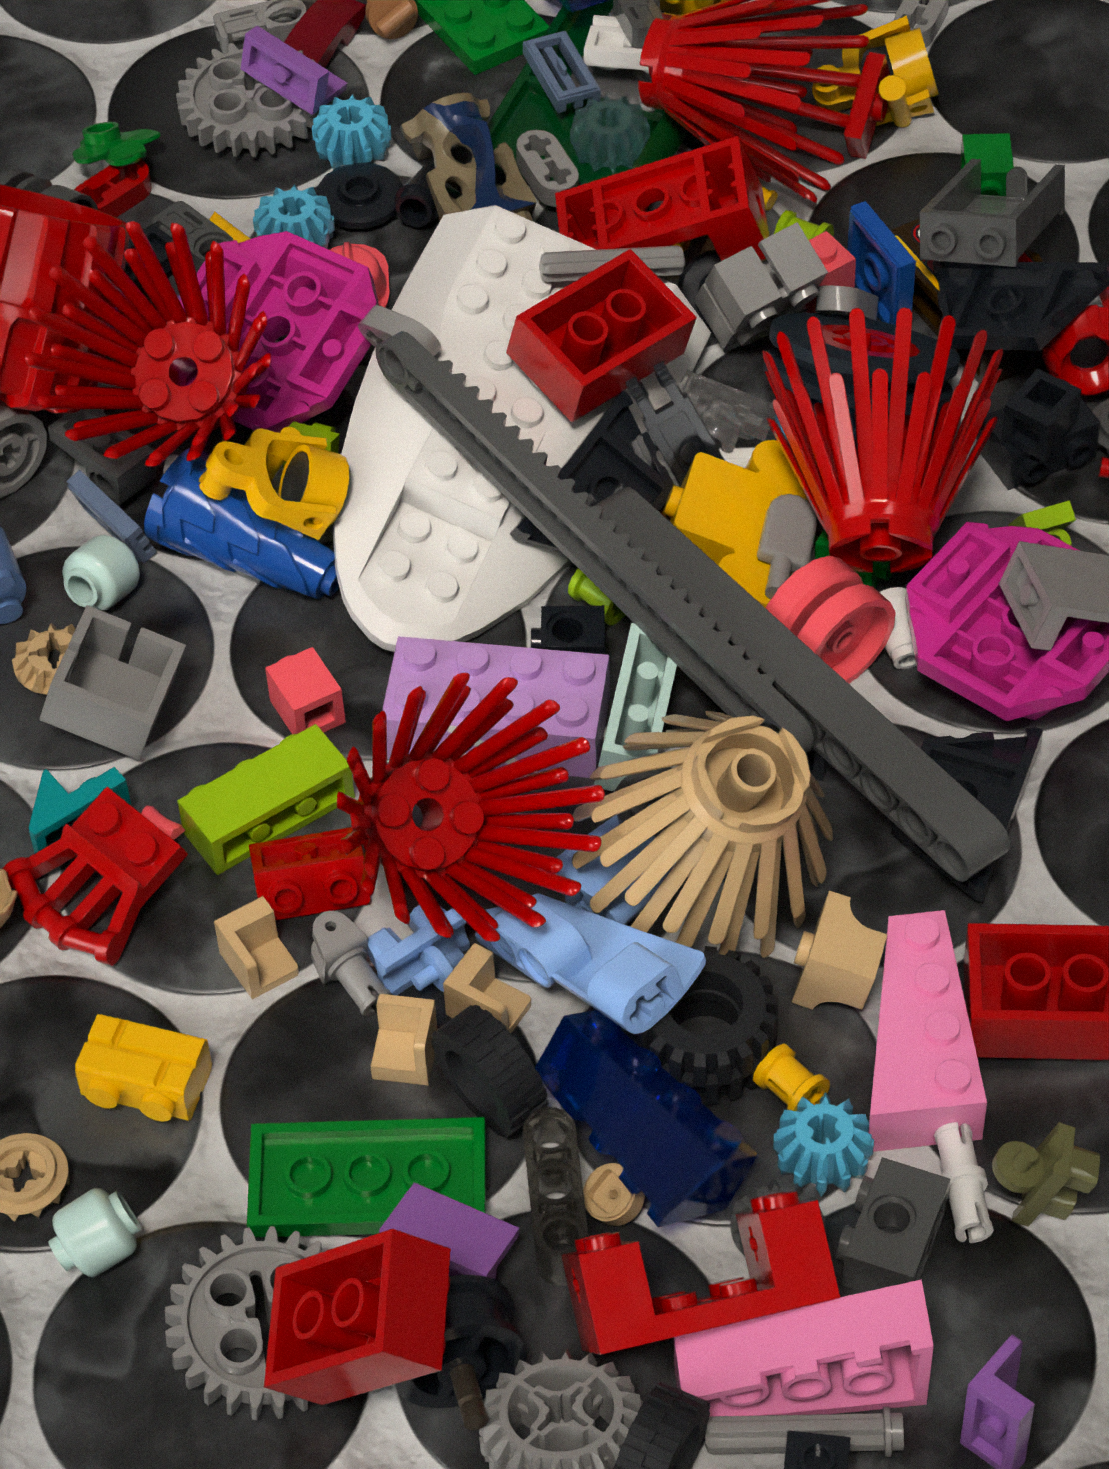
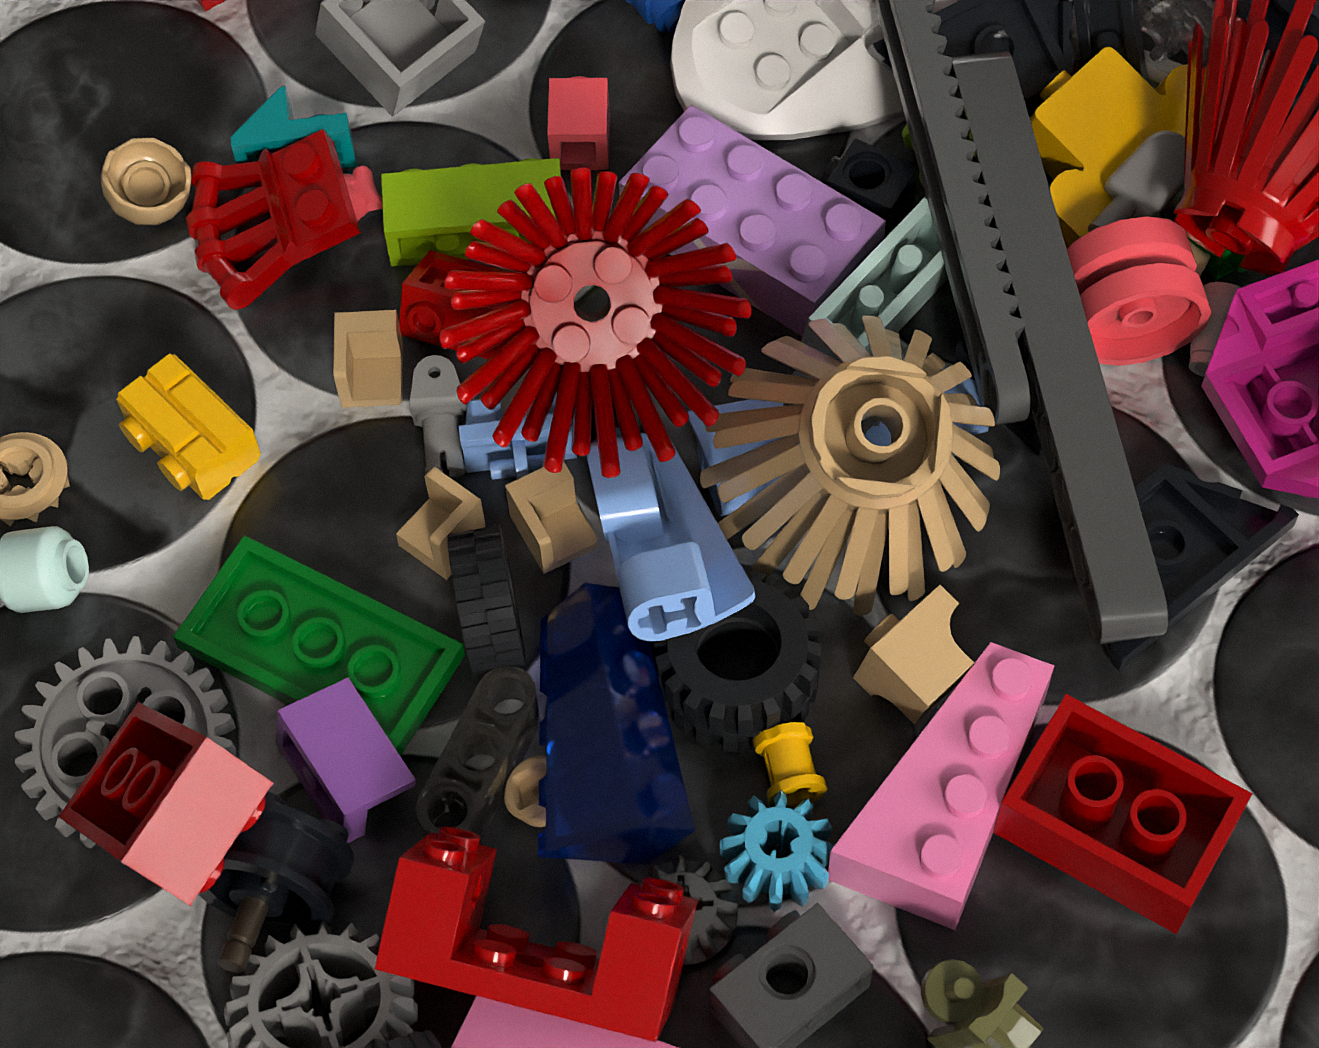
camera: 30 degrees right, 10 degrees up
white pin [934,1122,994,1243] -> none

